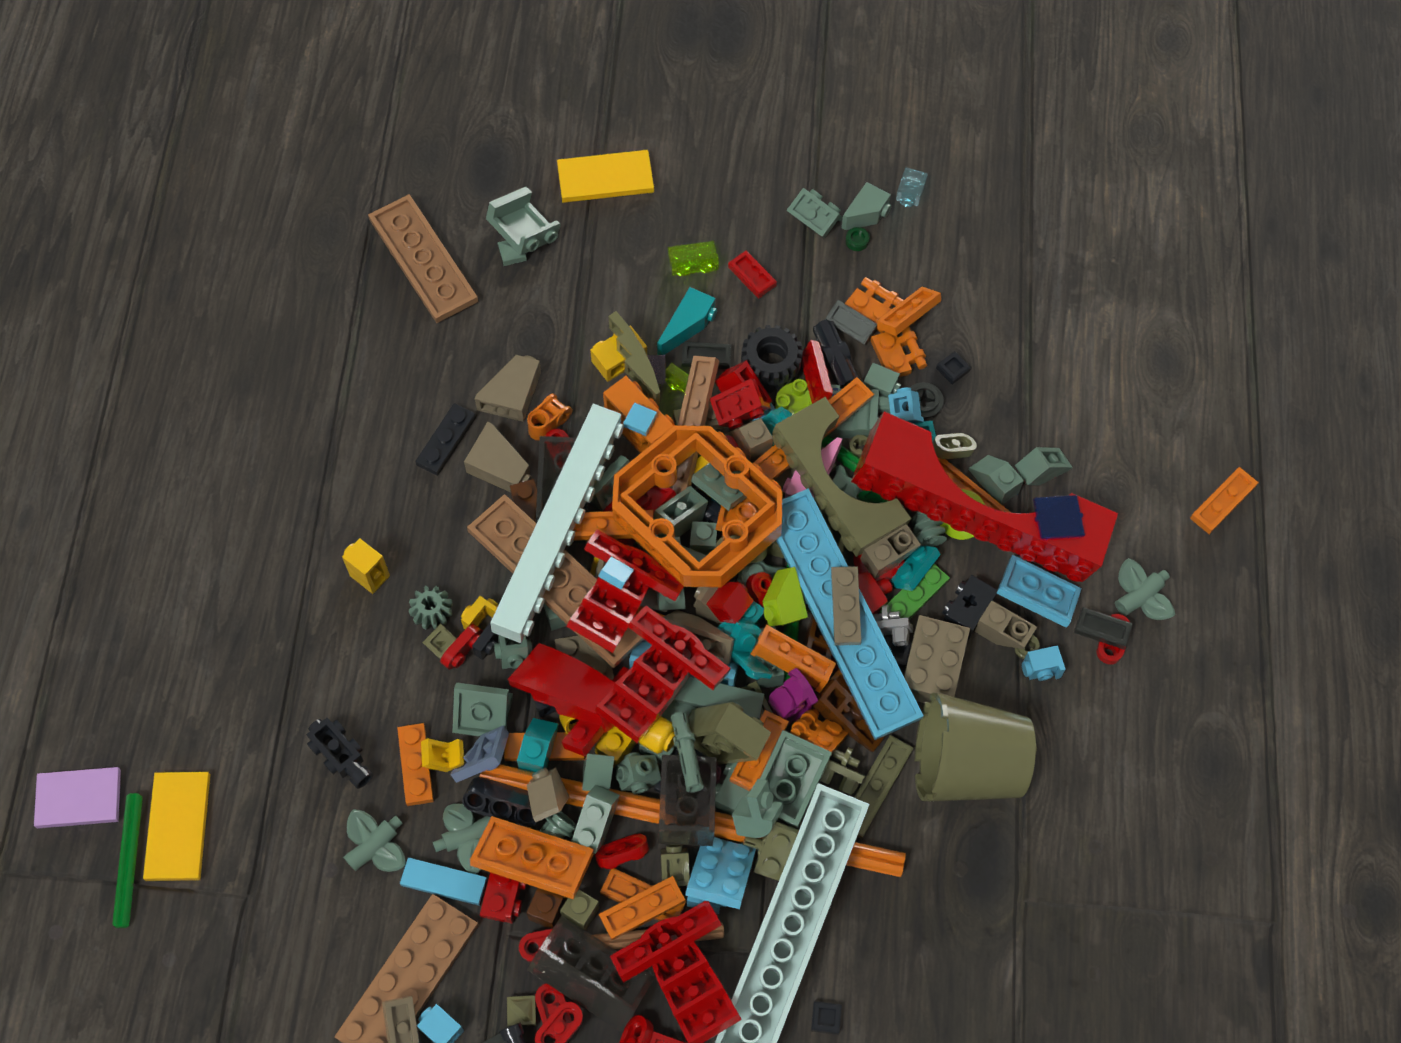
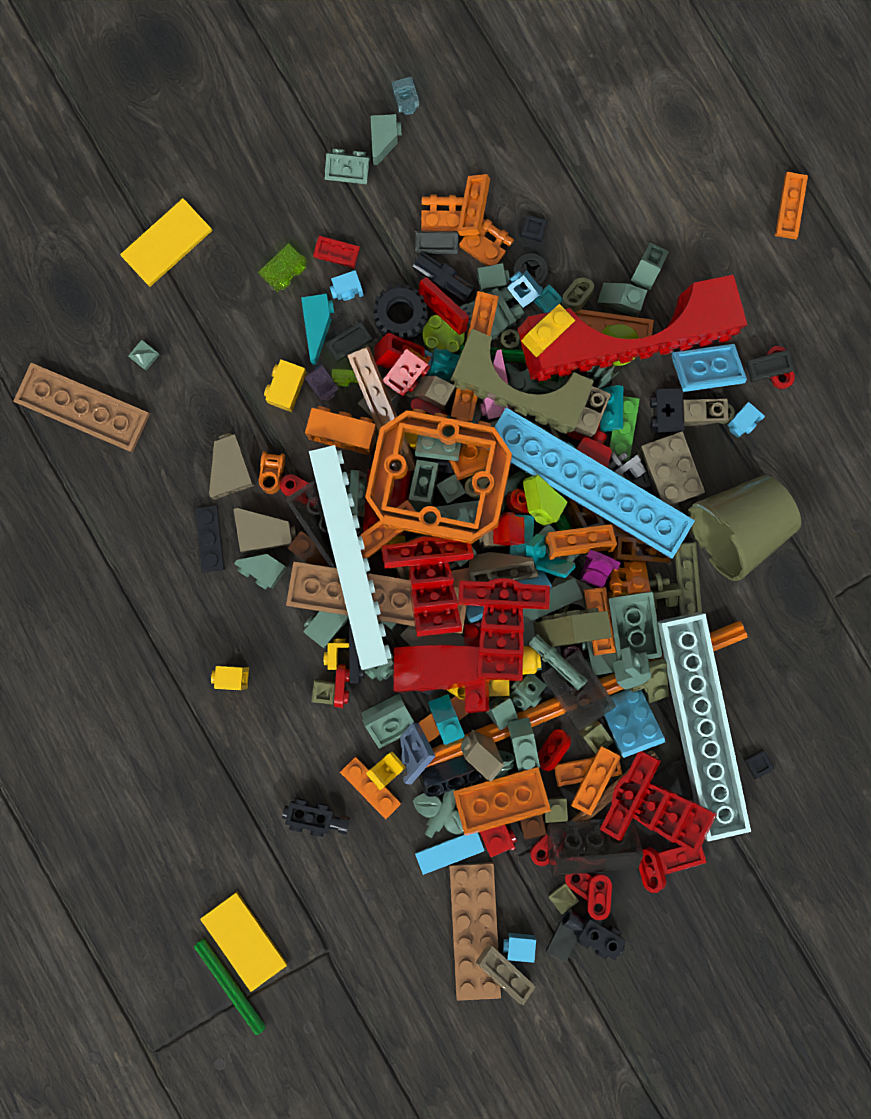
camera: 30 degrees left, 20 degrees up
lavender tile [34,767,121,828] -> none
sand green plant [343,809,405,872] -> none
sand green gear [409,586,453,630] -> none
sand green panel [486,187,560,256] -> none
medium azure tile [598,557,634,589] -> none
olive slope [608,311,660,405] -> none
medium azure tile [623,403,657,436] -> none
dark tan plate [831,566,861,646] -> none
dark green tile [845,227,869,251] -> none
clear blue piece [1033,495,1085,540] -> none
sand green plant [1115,558,1175,620] -> none
none -> sand green slope [234,554,287,590]
none -> sand green brick [303,611,349,648]
none -> medium azure brick [329,270,364,301]
none -> yellow brick [521,304,575,357]

